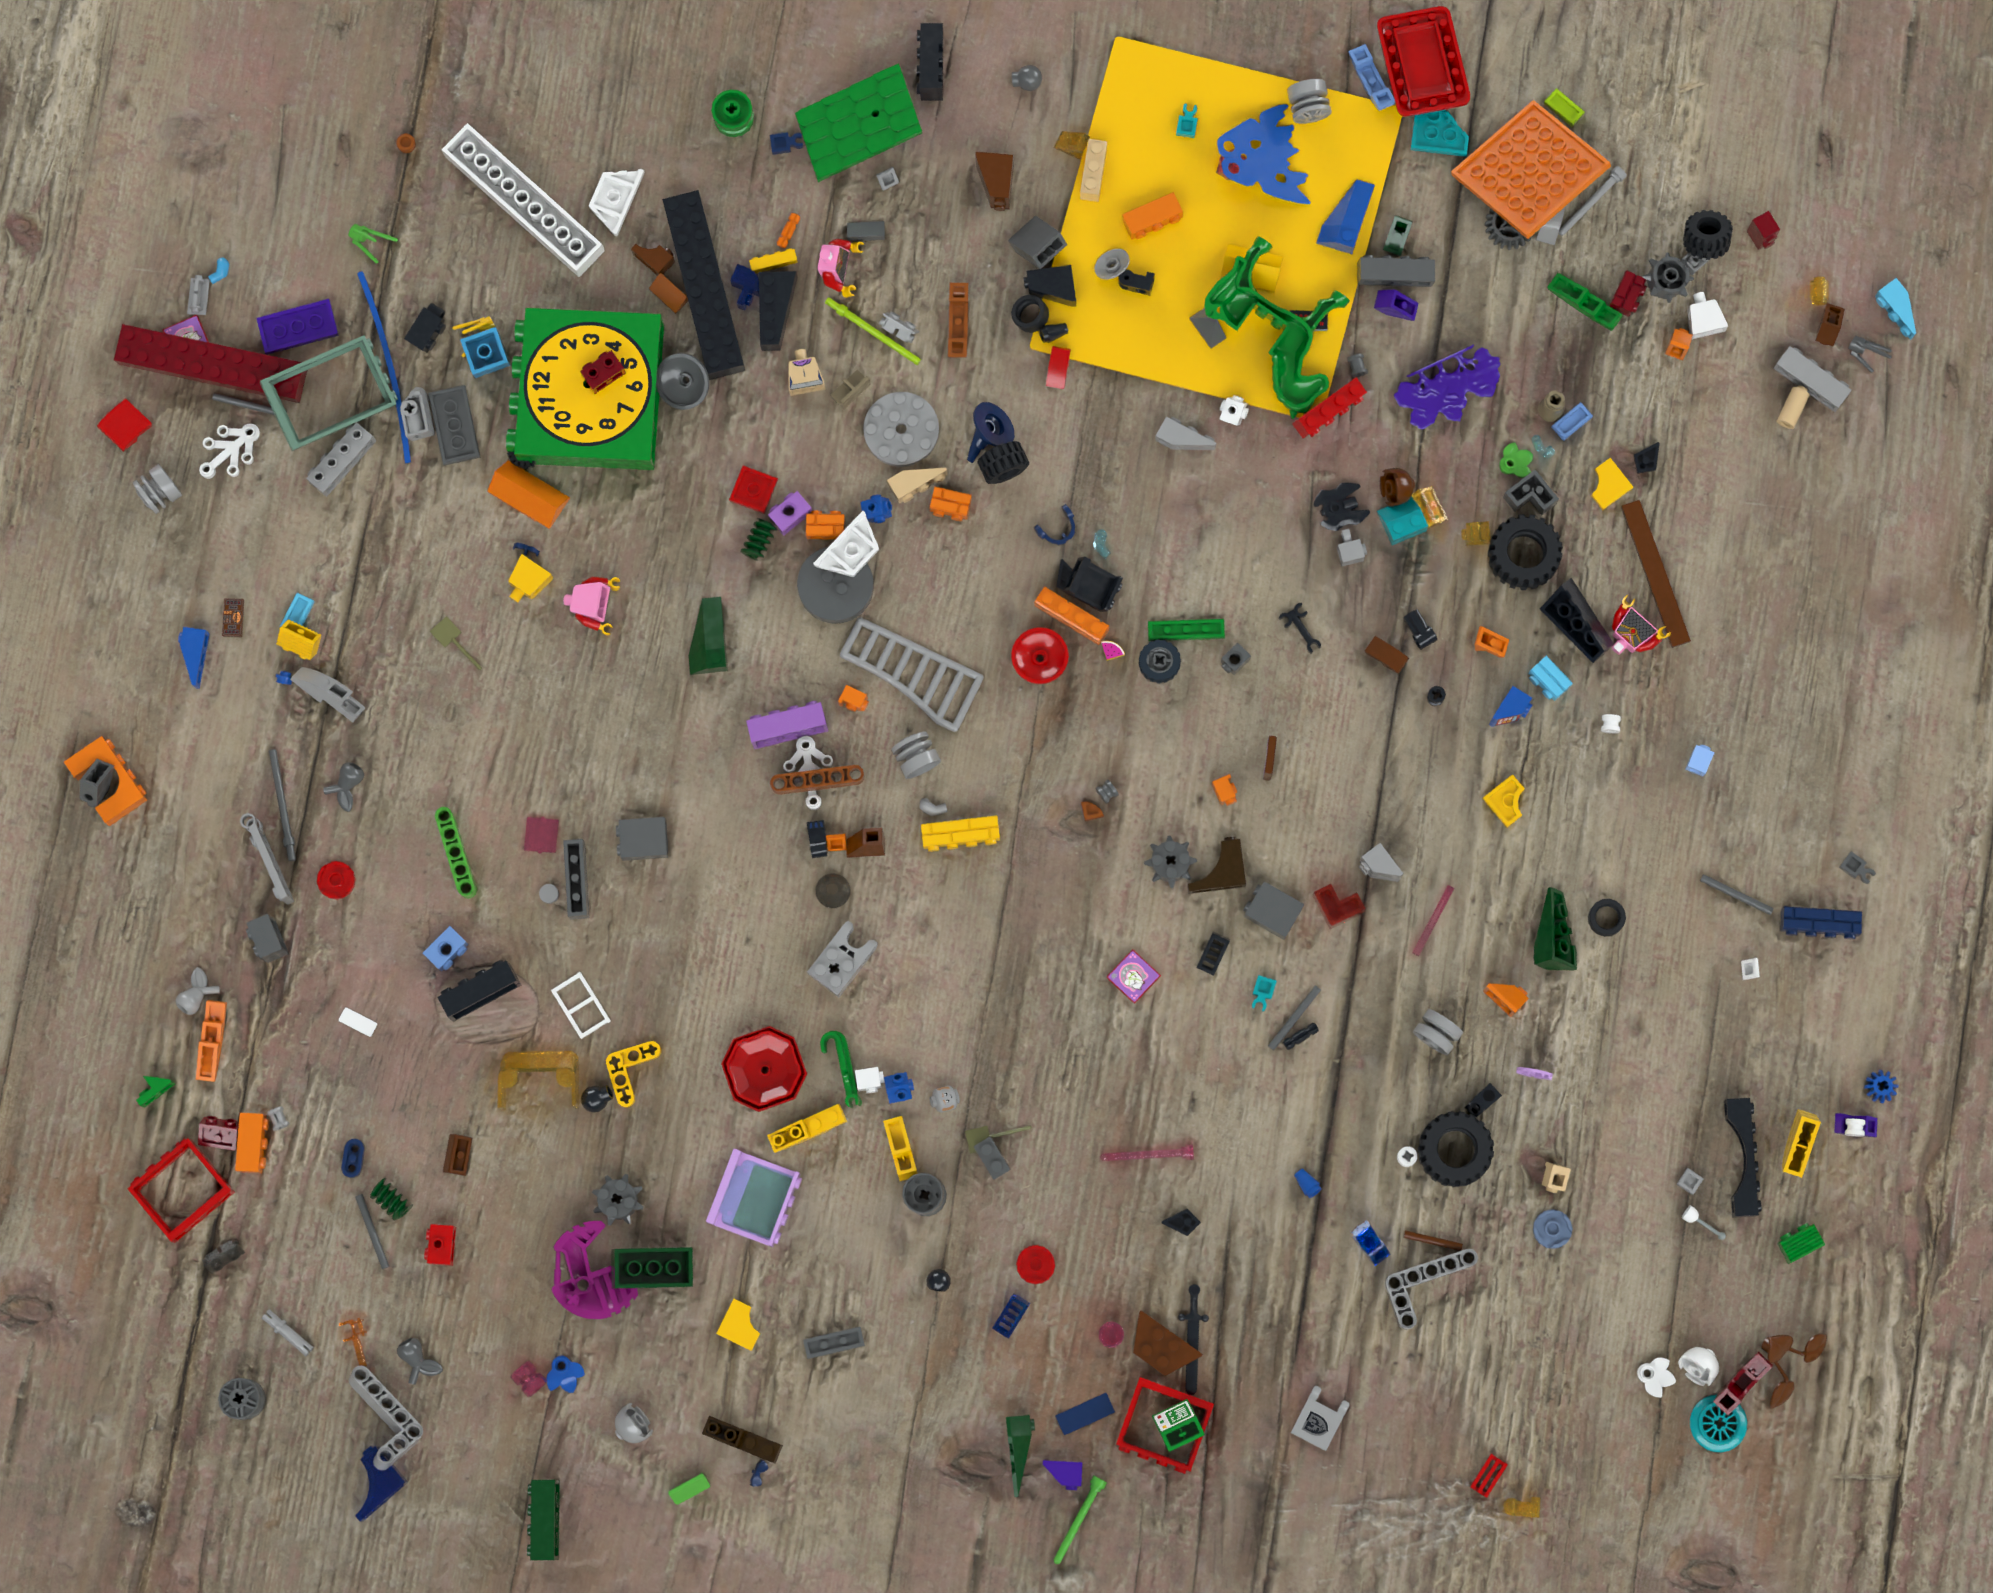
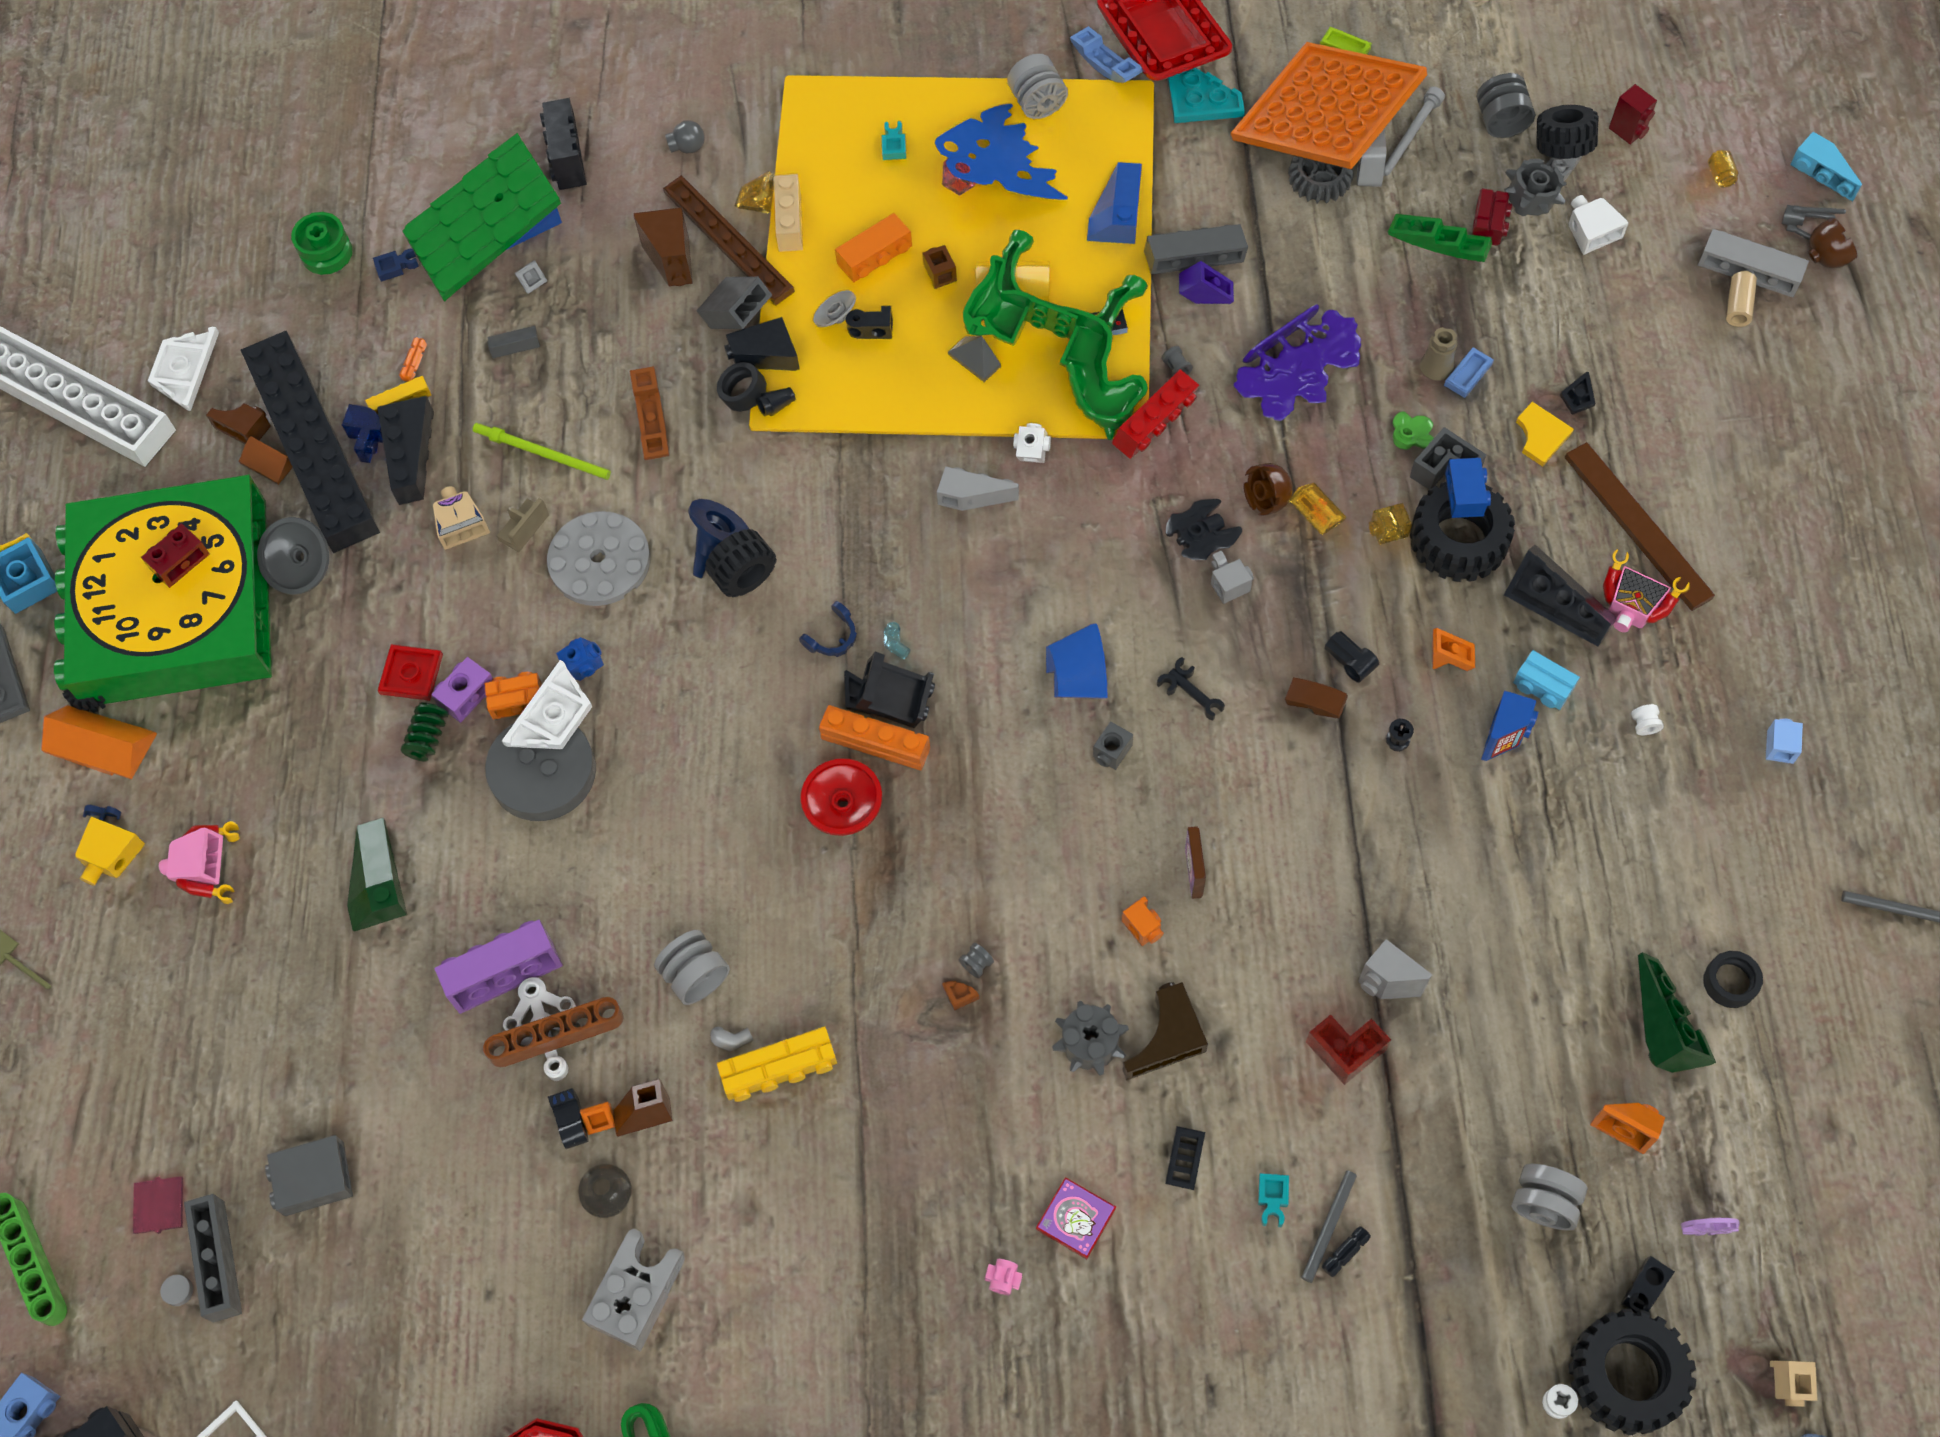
camera: 15 degrees left, 15 degrees down
torso [818,239,864,298] -> none
orange brick [838,685,869,712] -> none
light grey bar [840,617,984,732] -> none
light grey hinge [879,311,920,343] -> none
tan slope [887,468,948,503] -> none
orange brick [930,486,972,521] -> none
red slope [1046,346,1071,389] -> none
dark pink tile [1101,641,1125,661] -> none
black wheel [1139,639,1181,684] -> none
green tile [1148,619,1225,641] -> none
dark grey brick [1243,882,1304,940] -> none
teal slope [1377,496,1428,545] -> none
slope [1383,215,1413,256] -> none
clear pink bar [1412,885,1454,956] -> none
yellow tile [1482,774,1525,828] -> none
clear light blue arm [1531,435,1555,458] -> none
orange slope [1665,328,1693,361] -> none
reddish brown arch [1815,303,1845,346] -> none
none -> reddish brown tile [663,175,795,305]
none -> reddish brown brick [922,245,957,289]
none -> bright pink gear [985,1259,1022,1295]
none -> blue slope [1046,624,1108,699]
none -> blue brick [1445,458,1491,518]
none -> dark grey wheel [1476,73,1536,138]
none -> reddish brown cylinder [1808,218,1857,268]

